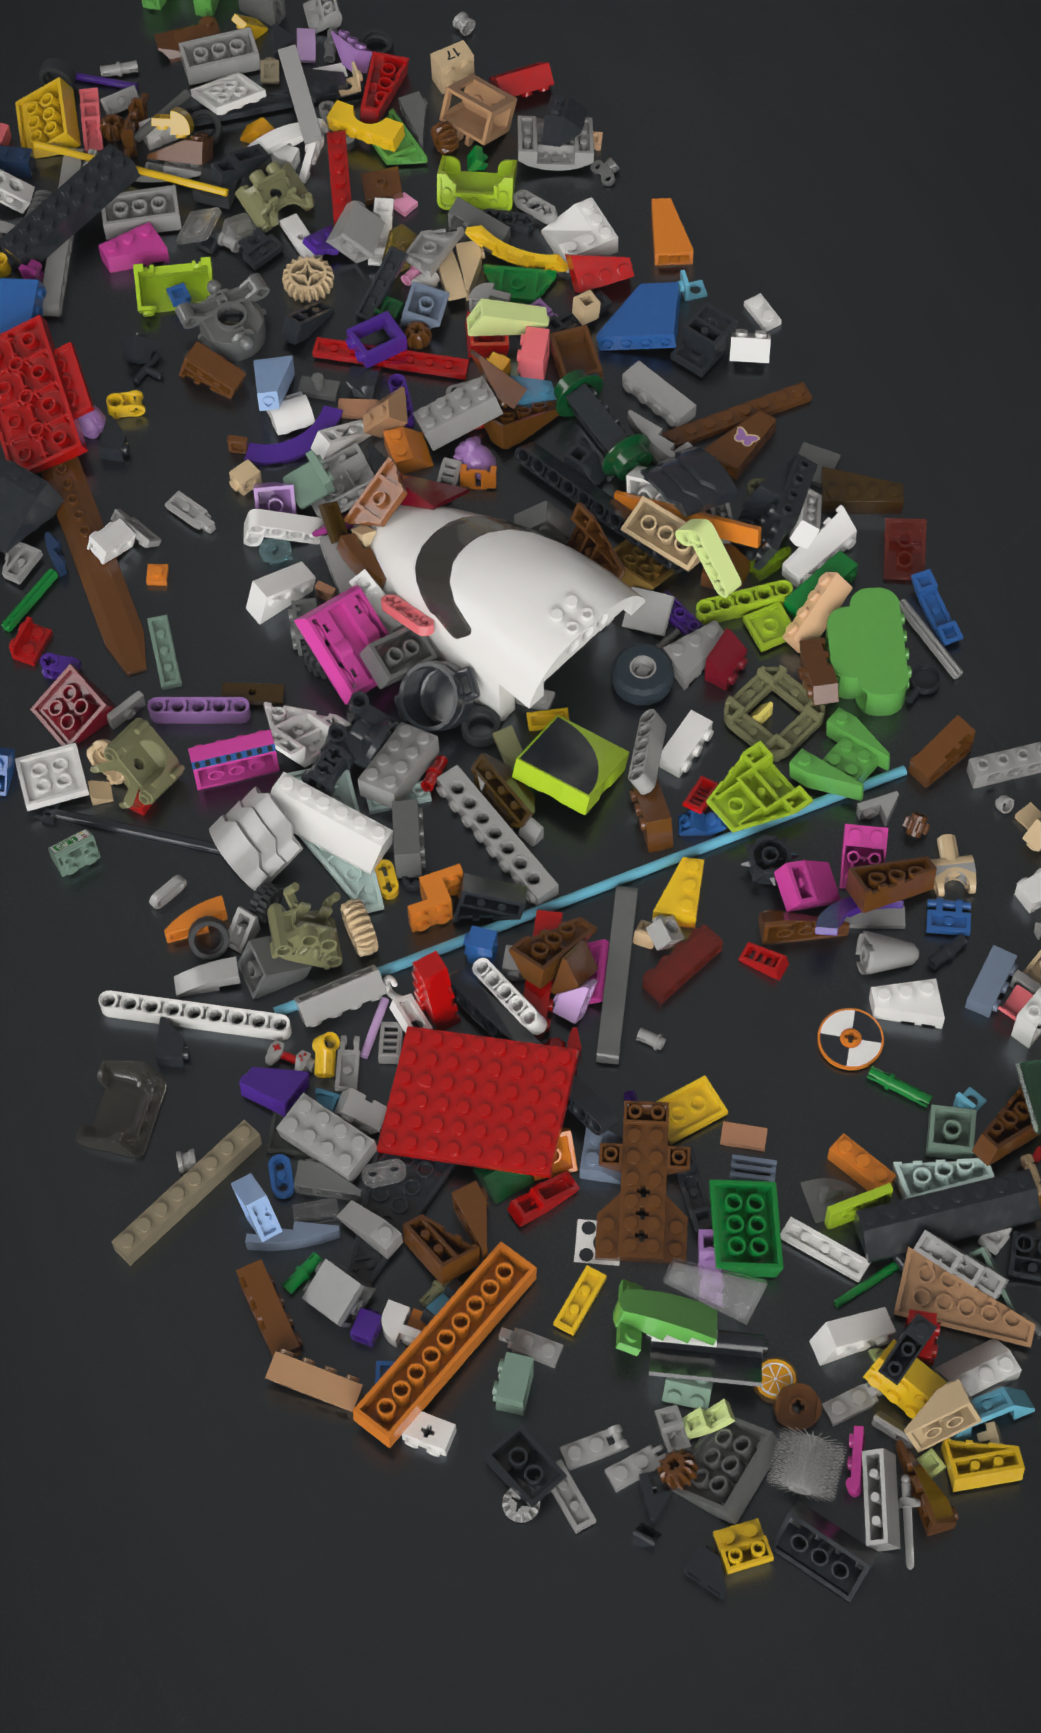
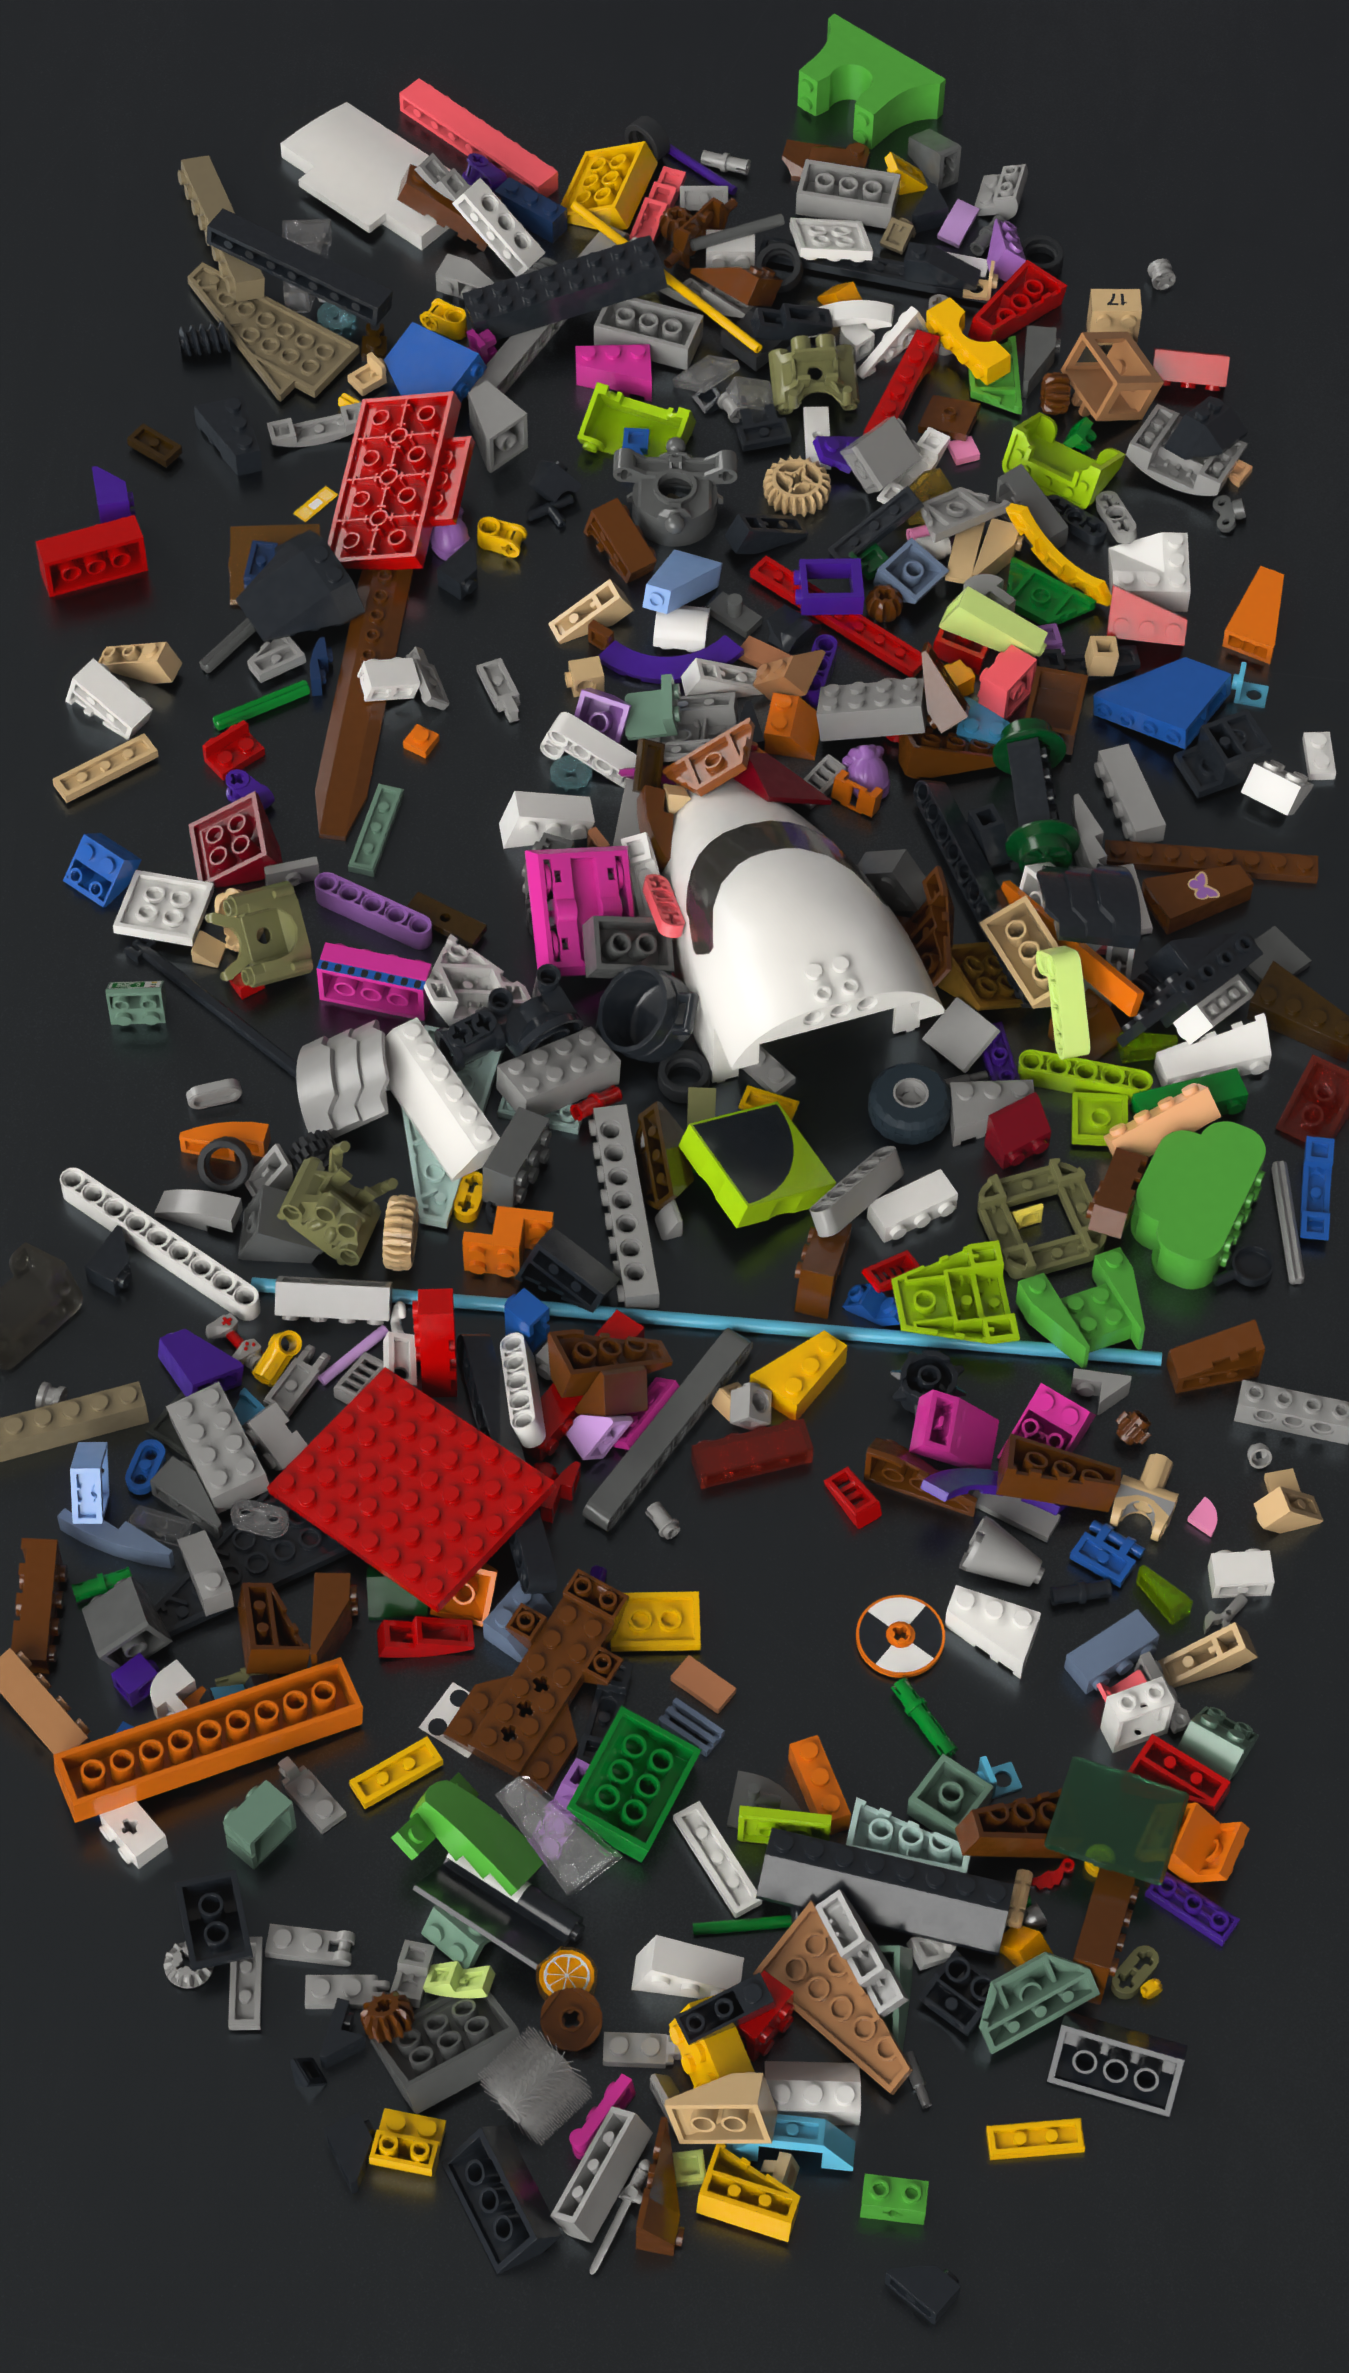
camera: 25 degrees right, 5 degrees down
yellow brick [152,107,194,138] -> none
light grey tile [278,44,323,145] -> none
none -> light grey slope [468,380,528,473]
none -> tan slope [548,579,634,644]
none -> clear neon green slope [1136,1565,1193,1625]
none -> bright pink tile [1187,1497,1217,1537]

